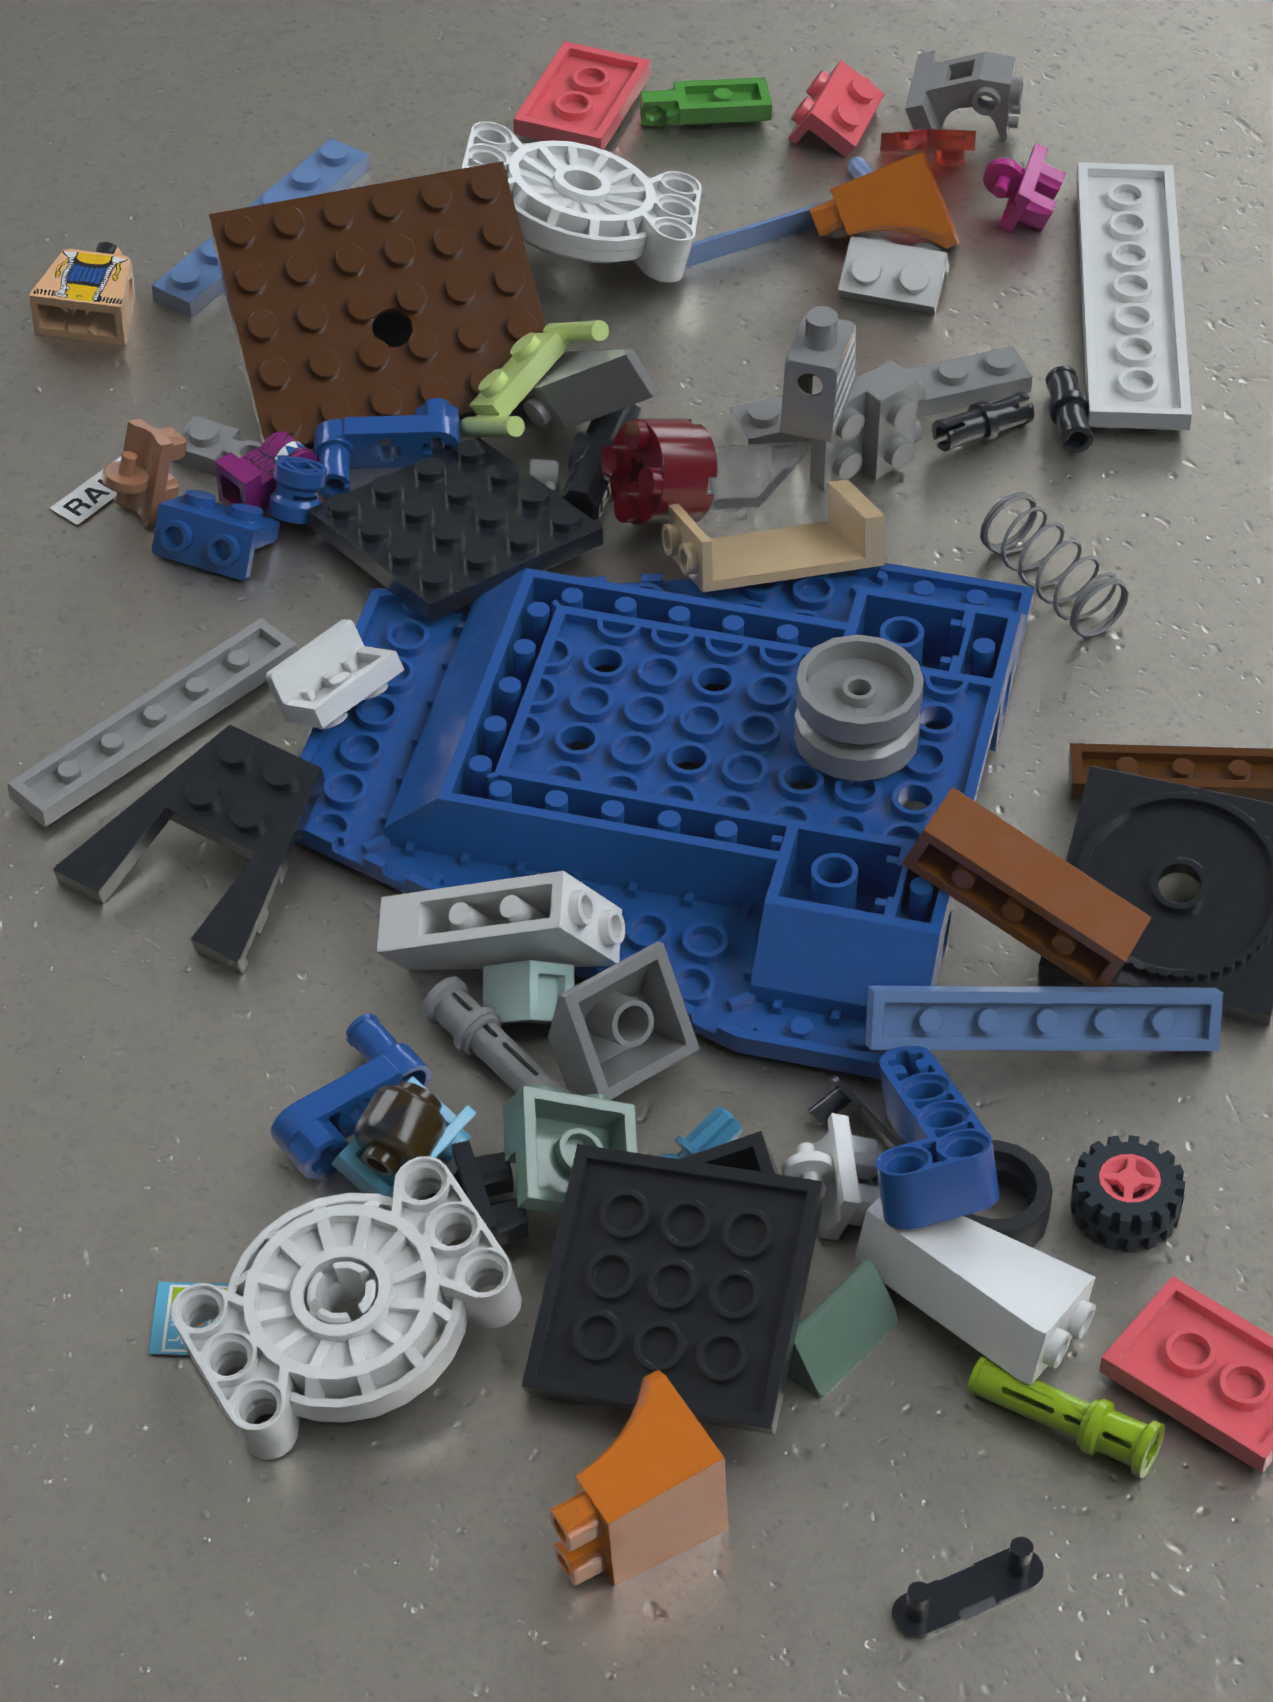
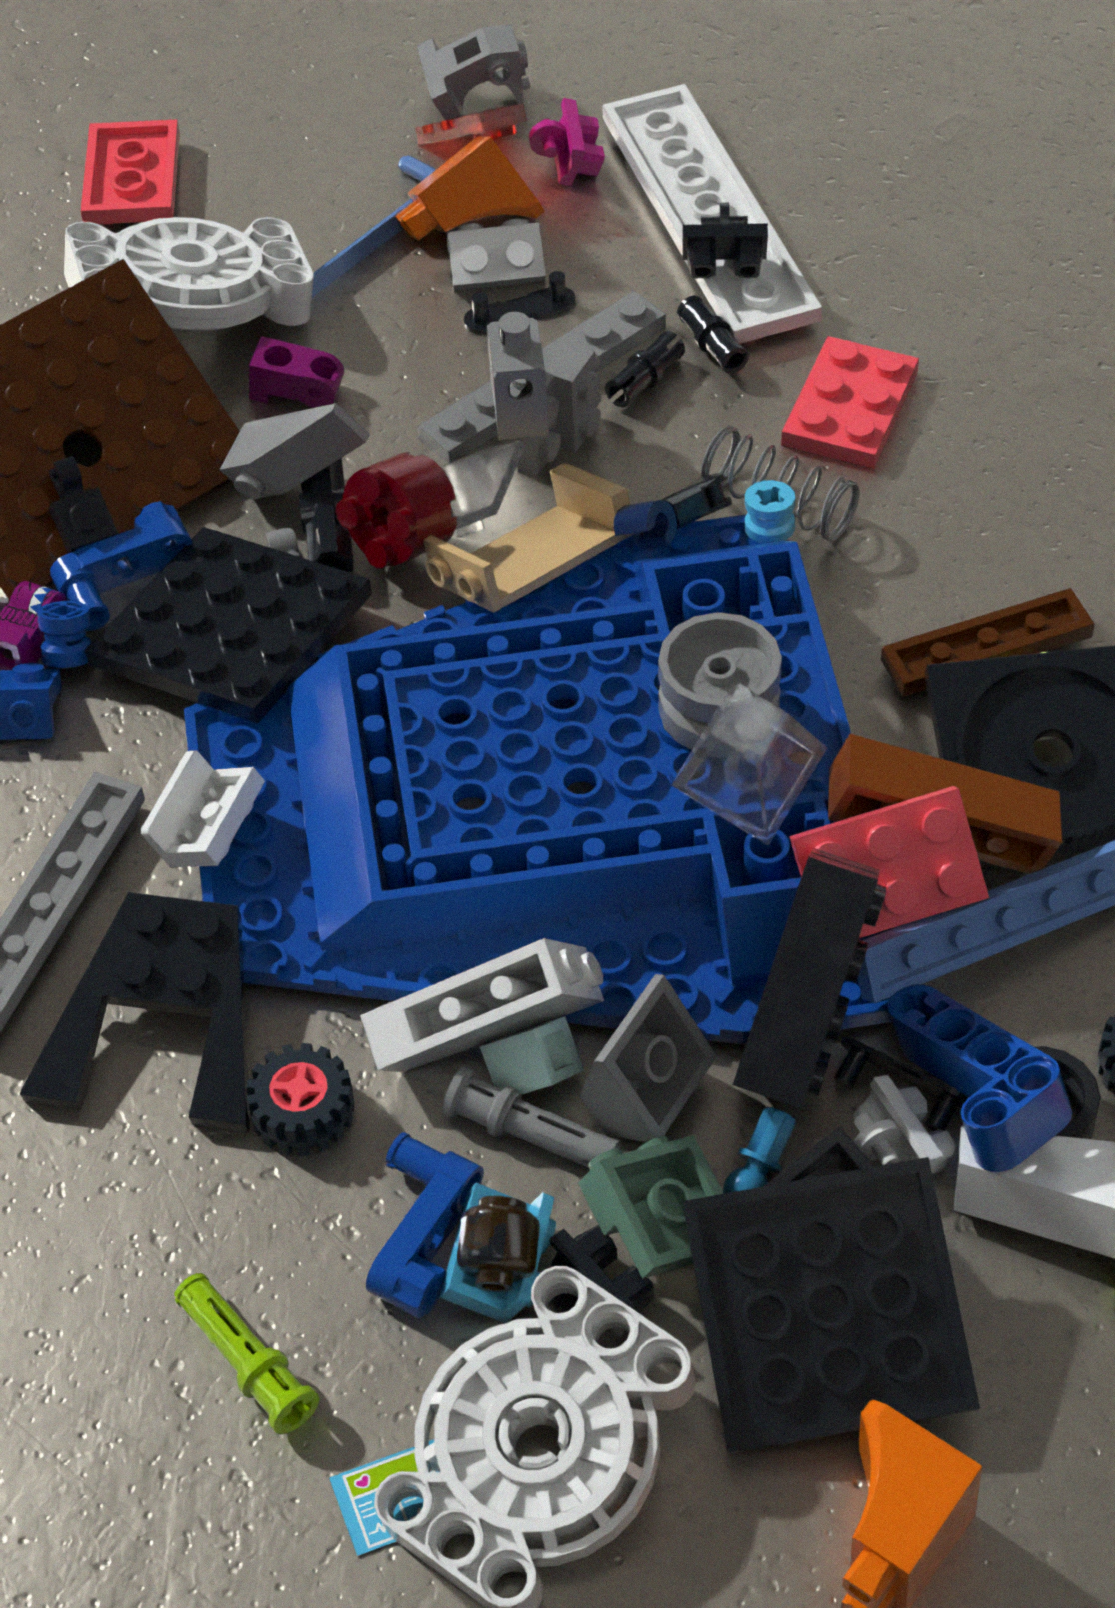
camera: 20 degrees left, 5 degrees up
yellowish green plate [460,320,609,437] -> none
bright green hinge [639,77,772,127] -> none
coral bracket [788,60,885,157] -> none
sand green slope [788,1259,898,1398] -> none
none -> black plate [48,456,118,553]
none -> lime pin [174,1273,320,1435]
none -> black wheel [246,1043,355,1156]
none -> magenta leg [249,336,345,408]
none -> black piece [464,271,575,334]
none -> piece [613,472,732,550]
none -> clear slope [671,684,827,845]
none -> black hips [682,202,768,279]
none -> black piece [732,848,887,1108]
none -> medium azure wheel [745,480,795,543]
none -> coral plate [781,336,919,469]
none -> coral plate [789,786,989,939]

